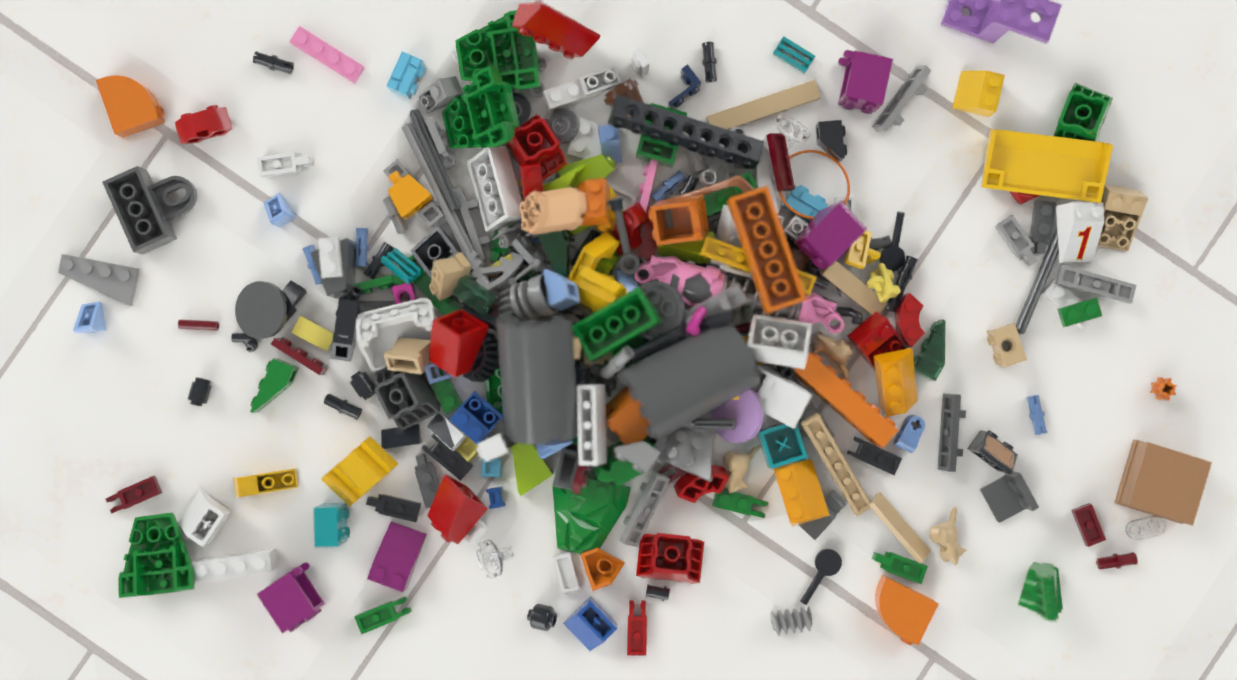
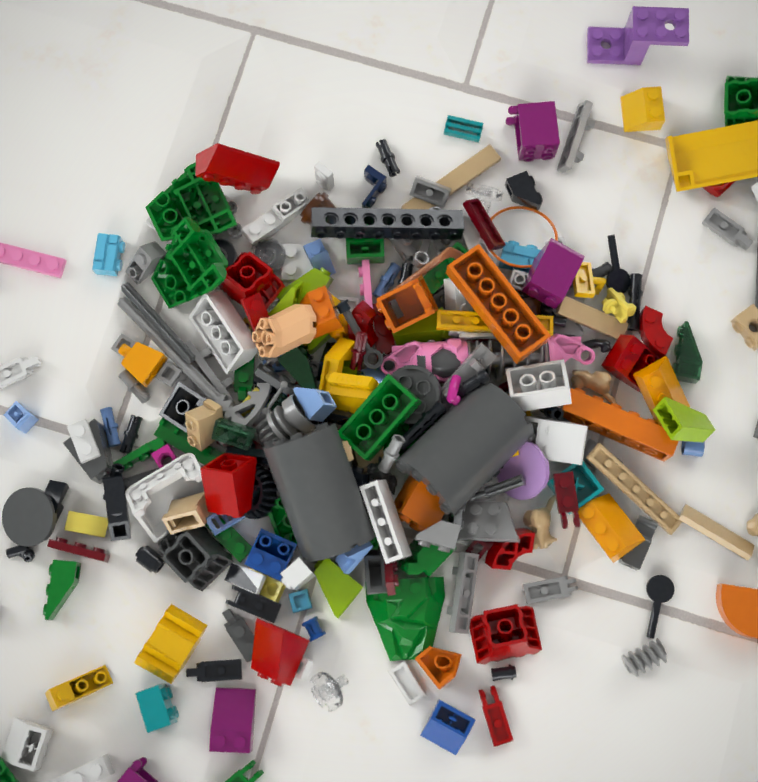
camera: 15 degrees left, 10 degrees down
medium blue pin [302,245,322,285] -> none
black axle [324,394,363,420] -> none
teal tile [381,247,422,284] -> none
black slope [381,424,422,449] -> none
light grey hinge [425,116,456,170] -> none
light grey hinge [492,221,531,248] -> none
black head [527,604,557,631] -> none
green hinge [712,489,769,518] -> none
black hinge [846,436,902,476] -> none
green hinge [871,551,928,584] -> none
dark grey hinge [937,393,966,472] -> none
dark grey hinge [1029,200,1056,254] -> none
none -> dark red axle [349,331,368,371]
none -> light grey slope [409,176,452,208]
none -> light grey hinge [522,576,578,604]
none -> dark red hinge [553,471,580,529]
none -> lime slope [653,397,715,442]

